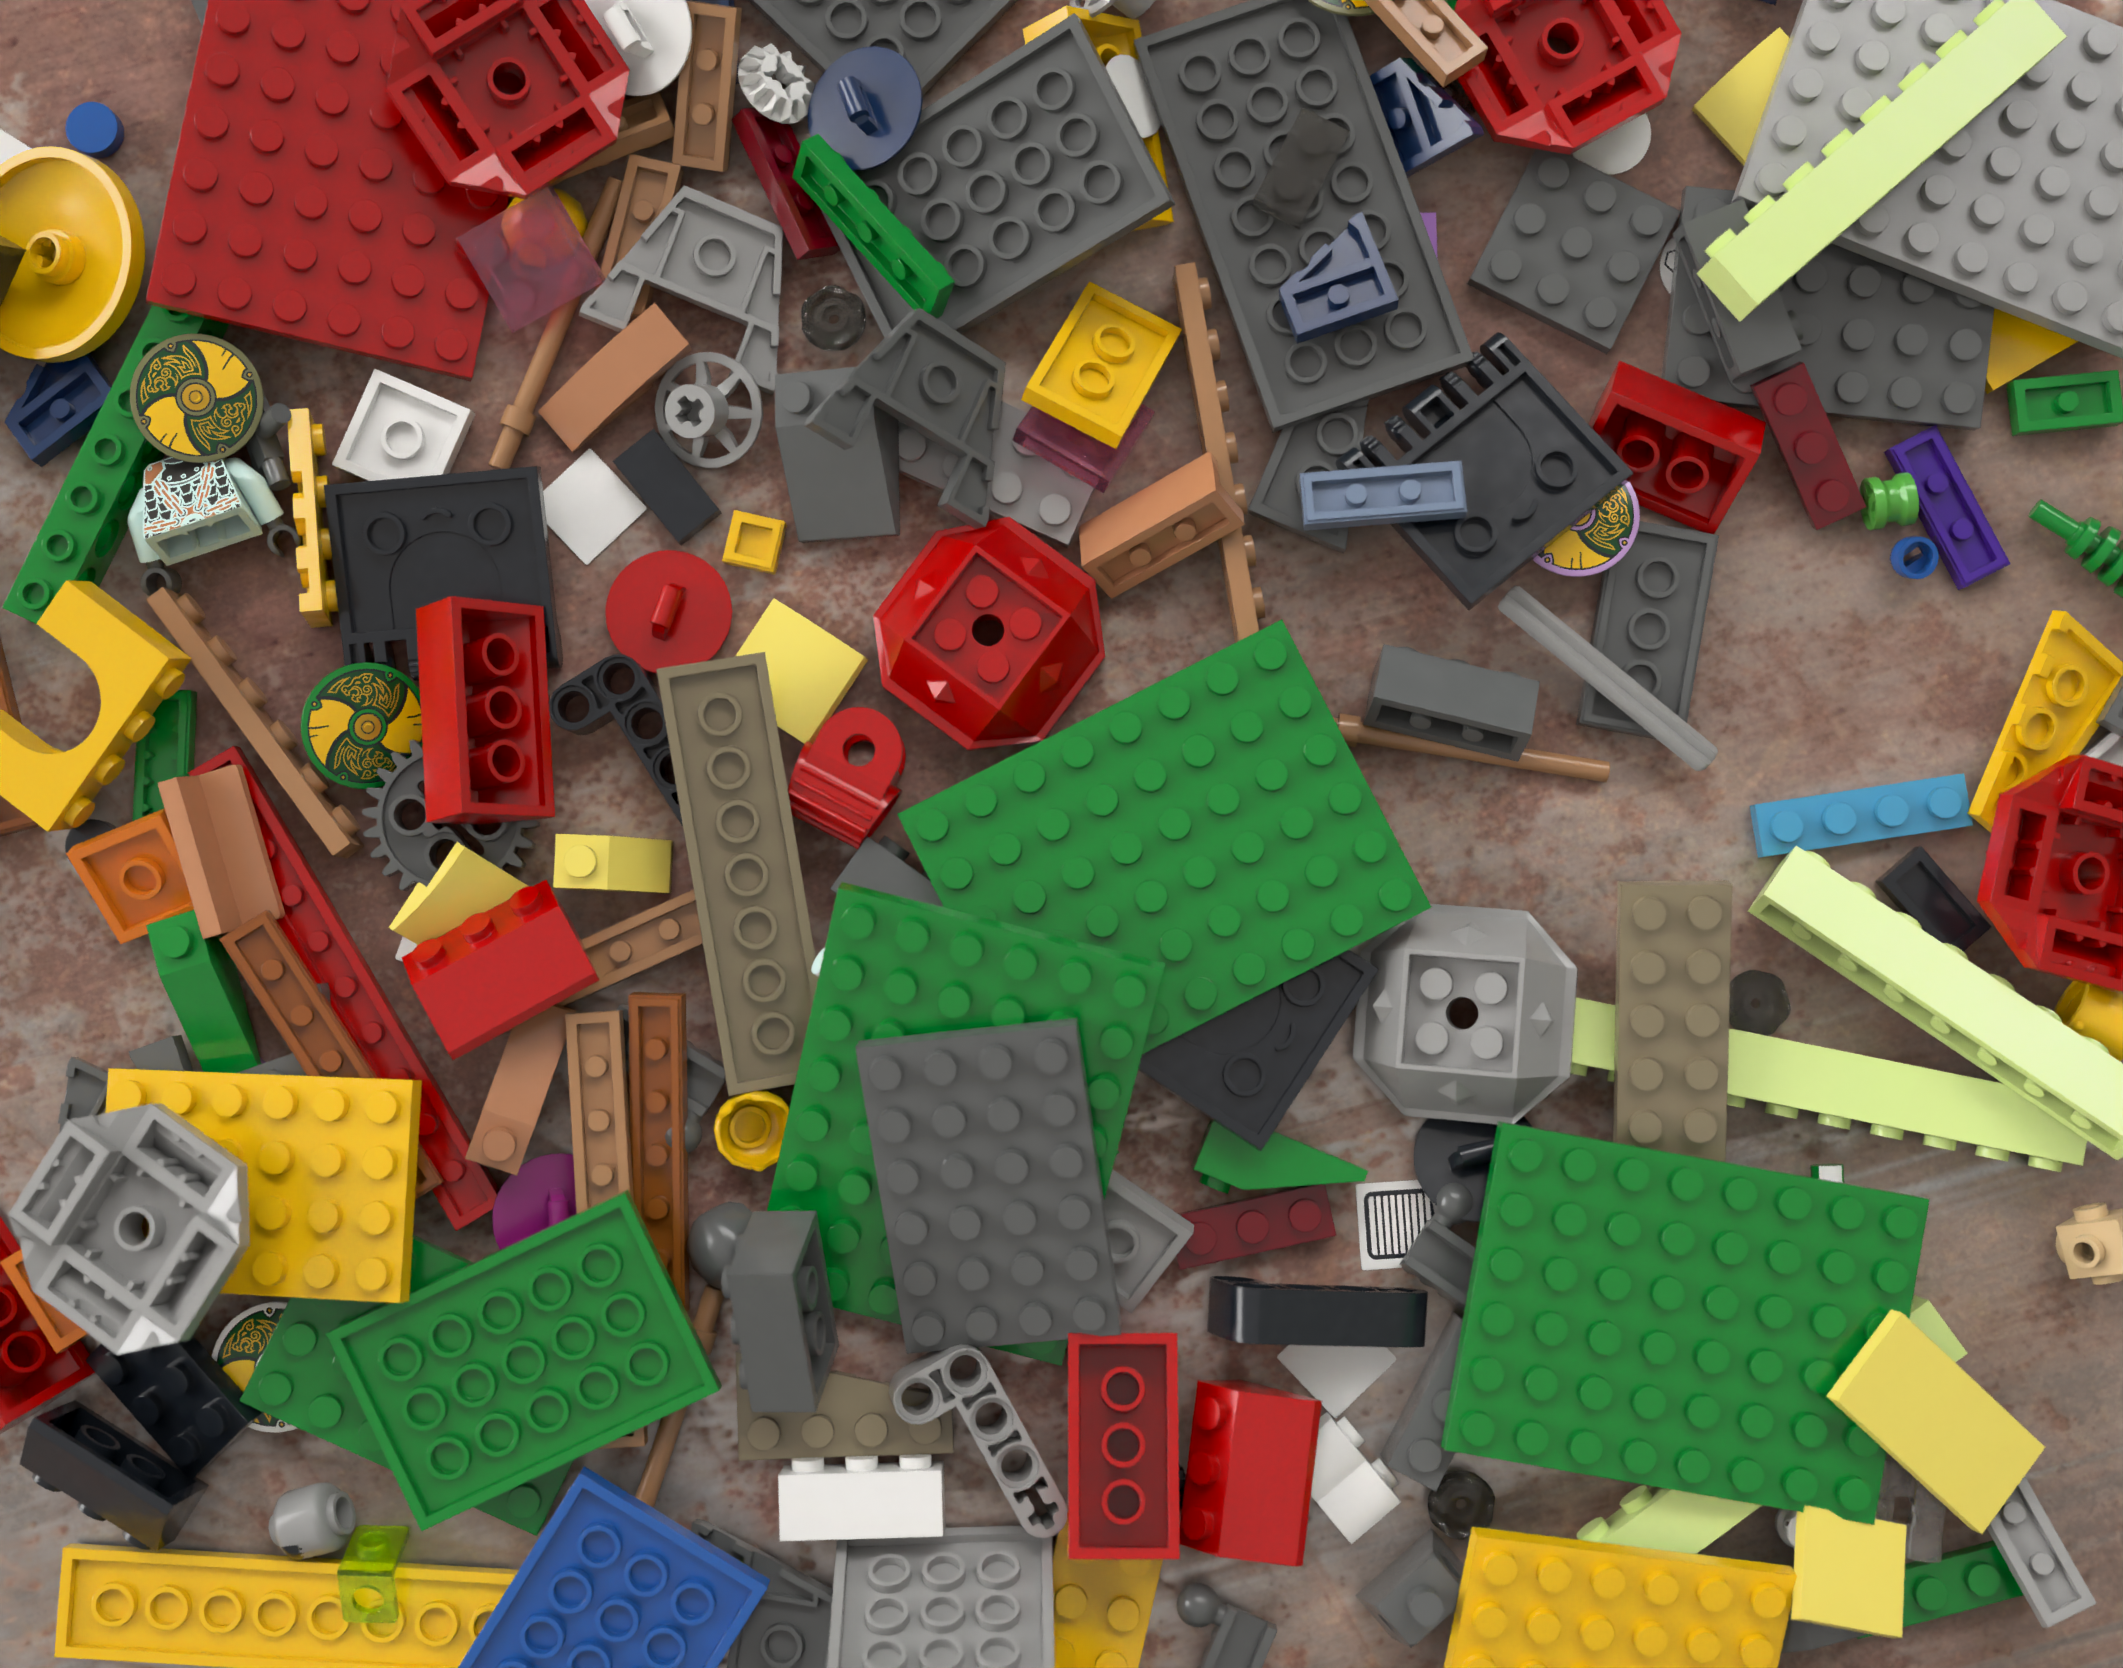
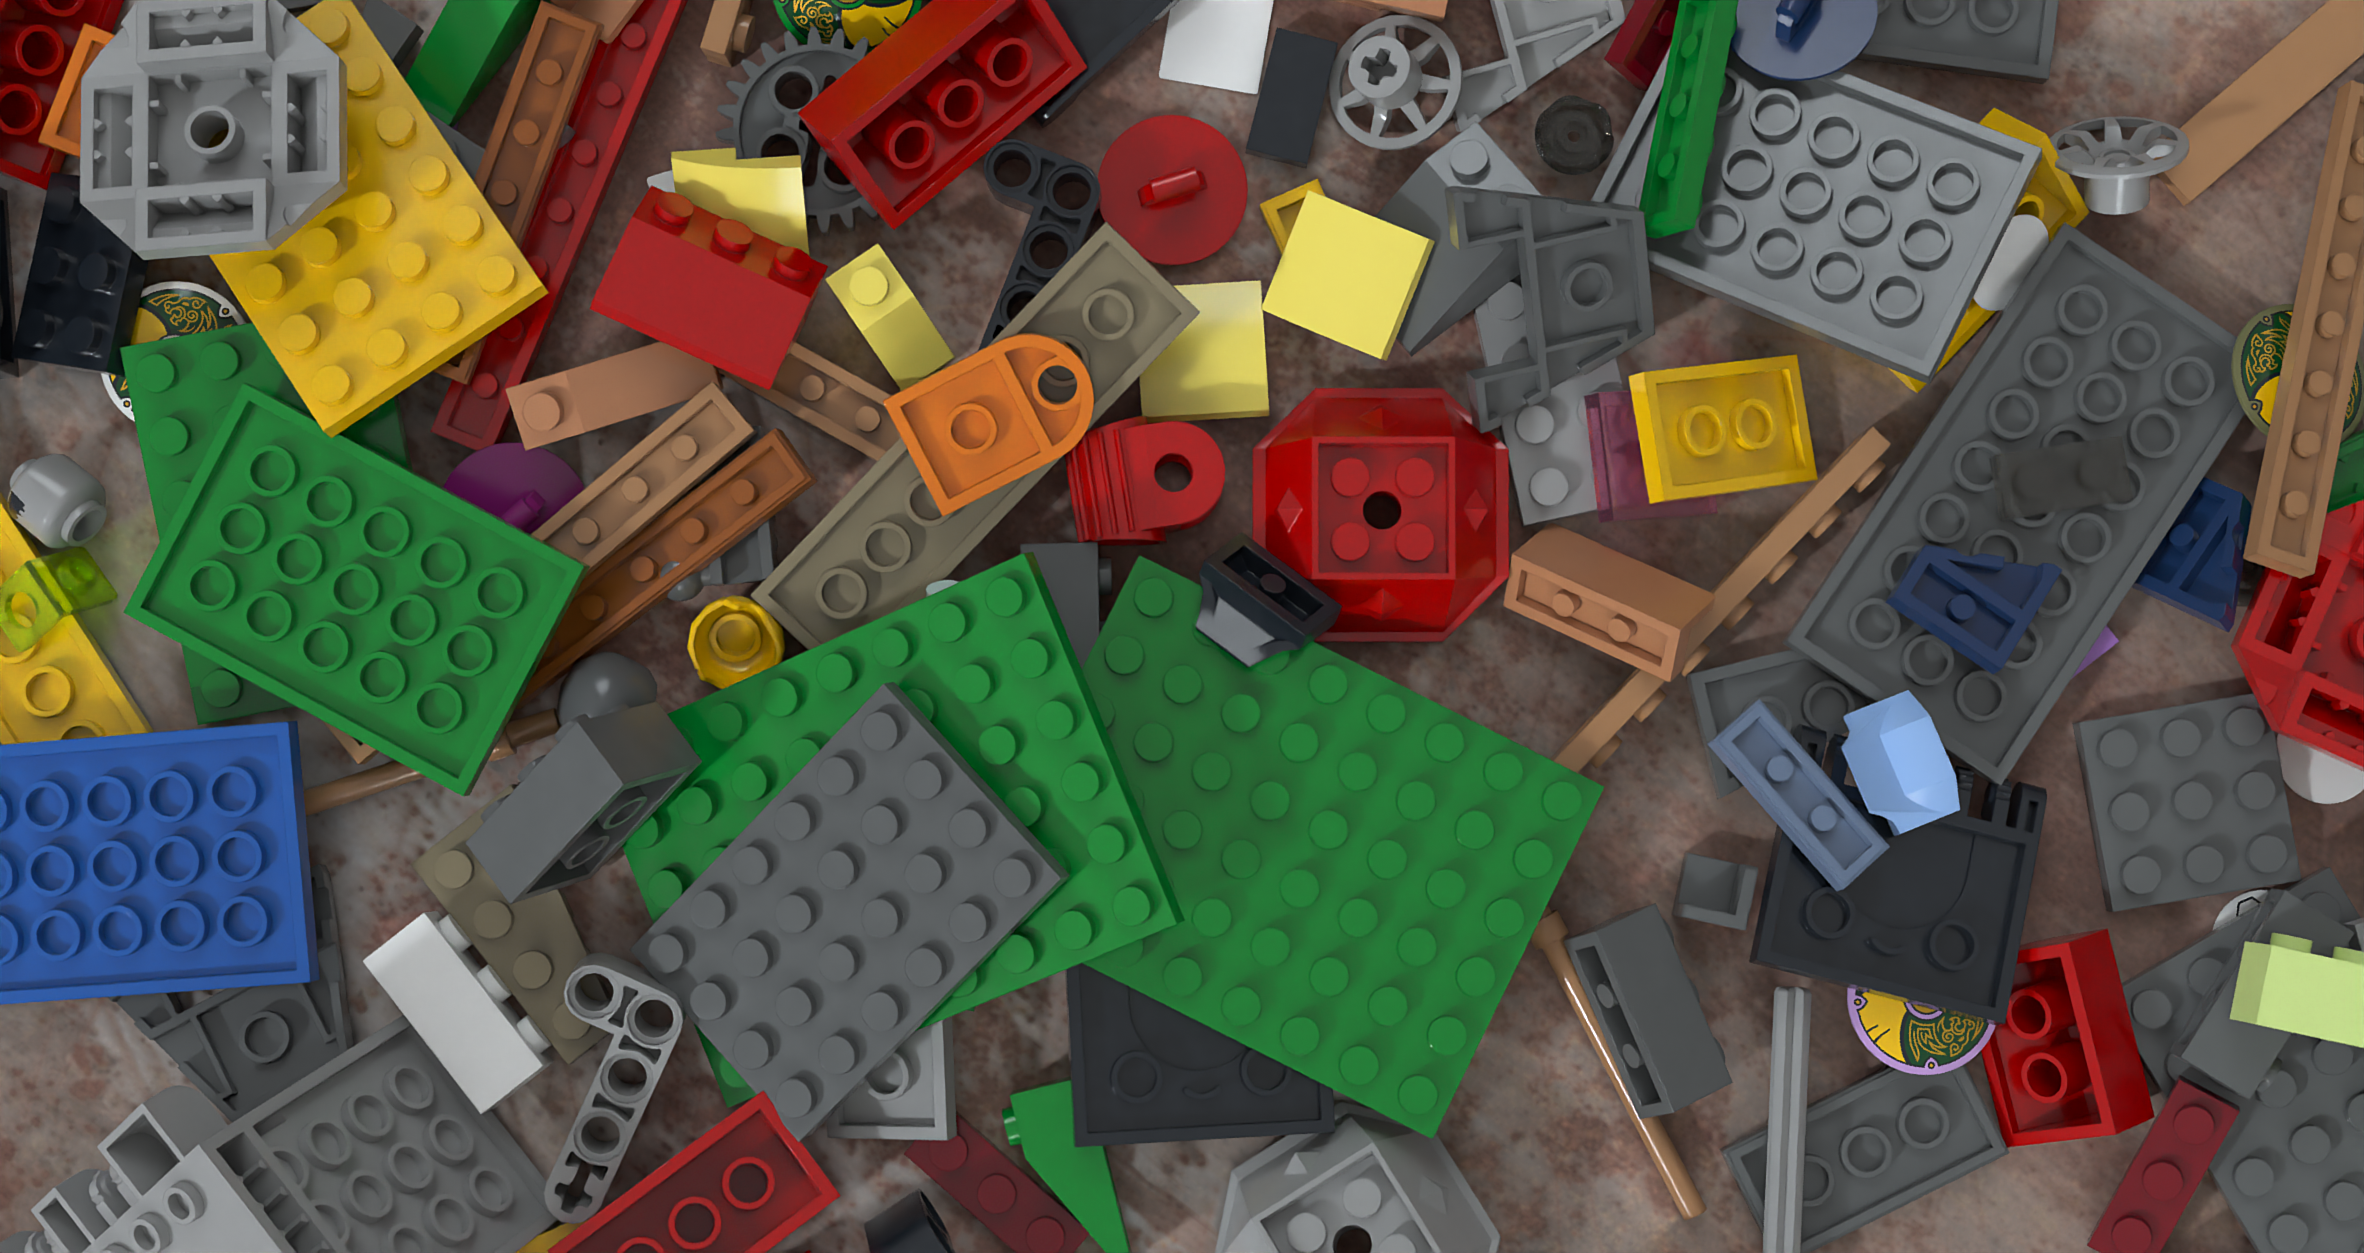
camera: 50 degrees right, 0 degrees up
none -> orange tile [882,333,1094,517]
none -> black slope [1195,532,1342,667]
none -> light yellow slope [1261,190,1435,361]
none -> dark grey panel [1671,853,1758,931]
none -> light blue slope [1841,690,1960,836]

